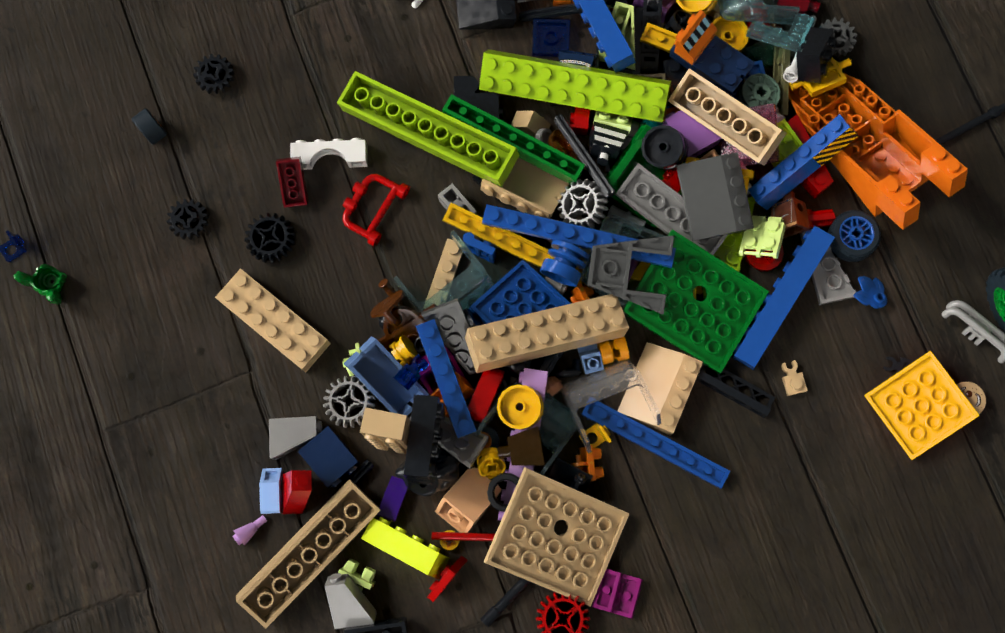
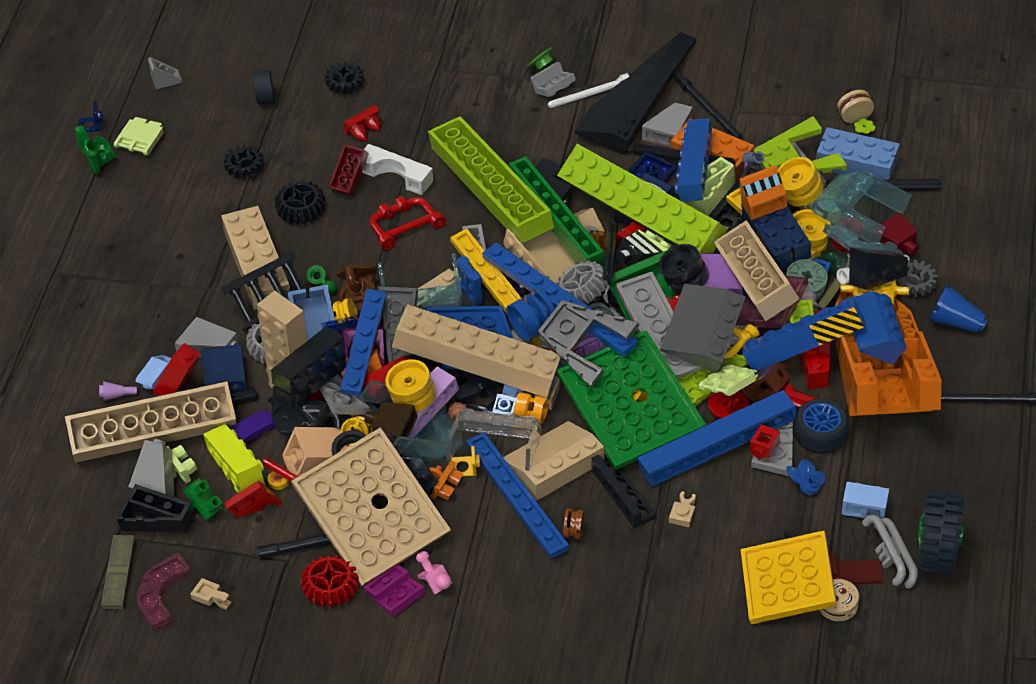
camera: 30 degrees right, 30 degrees down
none -> yellowish green plate [114,117,164,155]
none -> light grey slope [148,57,182,89]
none -> green hips [183,478,222,520]
none -> black fence [221,251,310,330]
none -> green plate [307,265,337,296]
none -> red tile [342,105,380,142]
none -> bright pink piece [416,551,452,594]
none -> dark orange wheel [563,508,584,540]
none -> red brick [750,424,780,459]
none -> clear red door [829,552,883,584]
none -> light blue brick [842,482,889,518]
none -> blue slope [846,291,907,365]
none -> blue cone [929,285,987,333]

